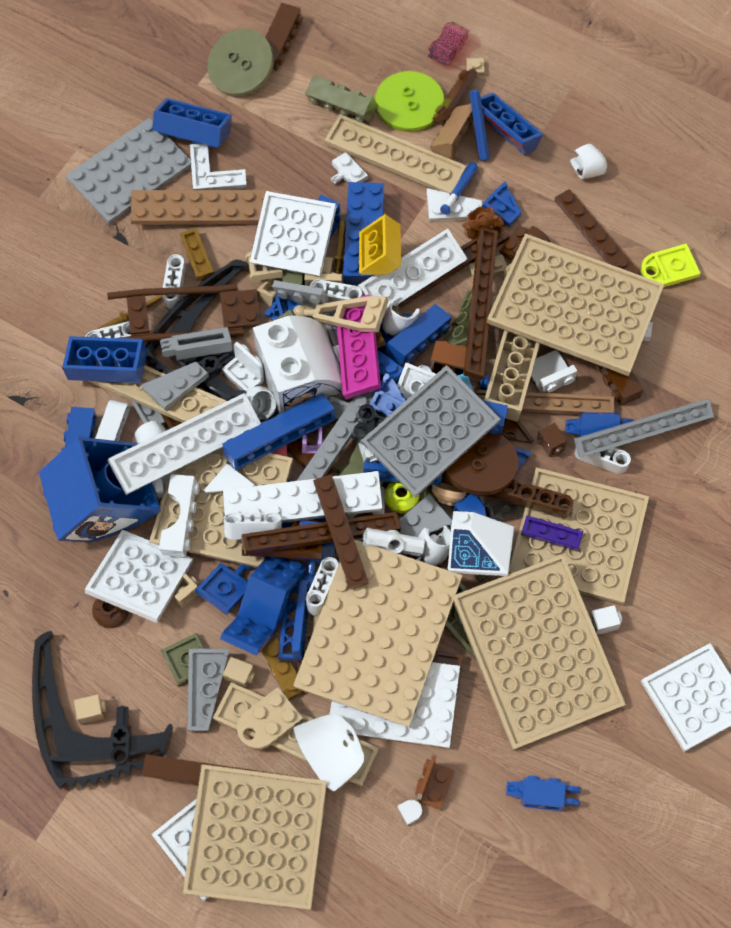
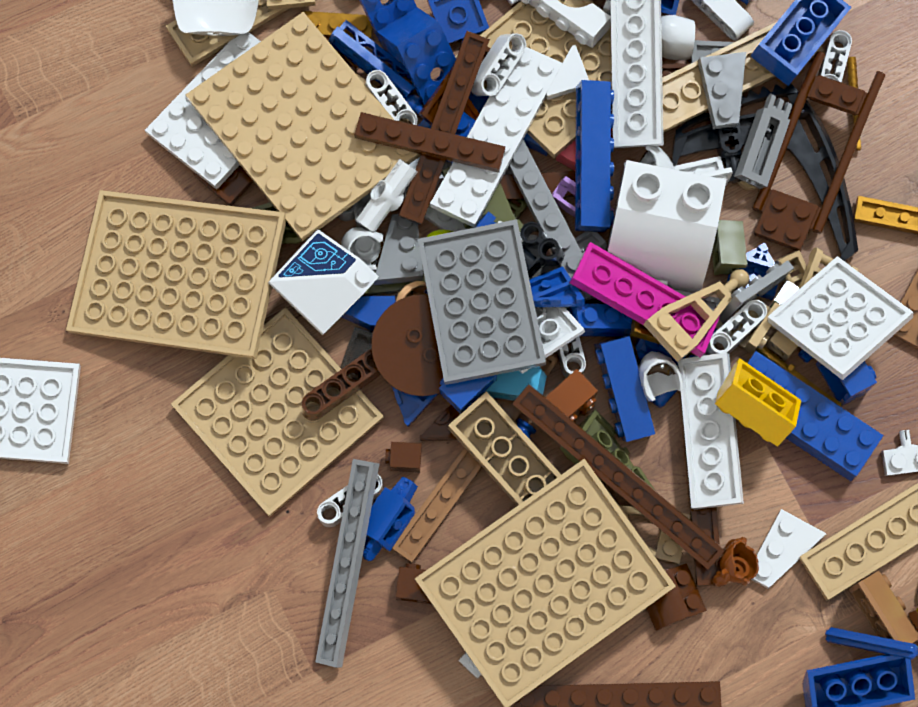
camera: 120 degrees right, 10 degrees up
white beam [162,254,186,309] -> none
white tile [397,800,422,826] -> none
dark orange bracket [415,754,455,811] -> none
blue piece [440,162,478,215] -> none
blue wing [482,181,521,227] -> none
blue hinge [506,776,581,812] -> none
dark purple tile [521,515,583,551] -> none
white bracket [531,350,577,393] -> none
white brick [590,605,622,635] -> none

